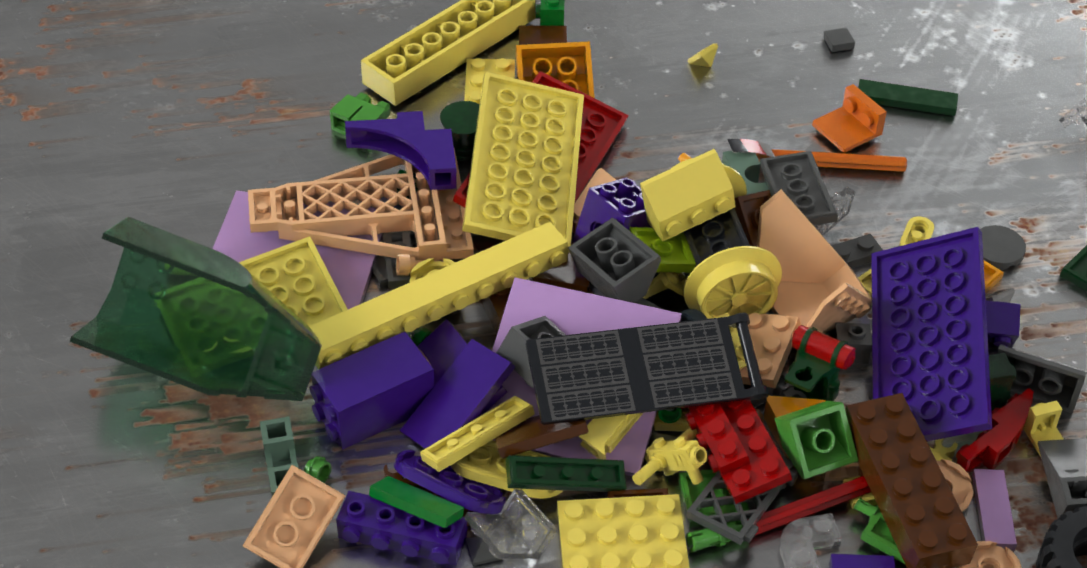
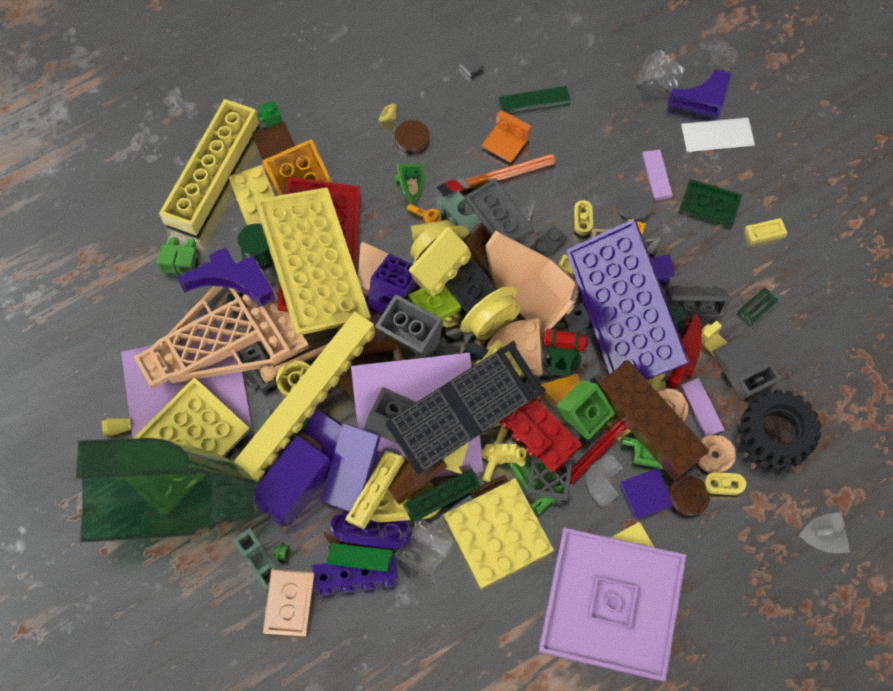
camera: 20 degrees left, 20 degrees up
none -> reddish brown tile [395,120,430,153]
none -> shield [395,163,424,205]
none -> light grey slope [443,324,463,341]
none -> lavender tile [642,150,672,201]

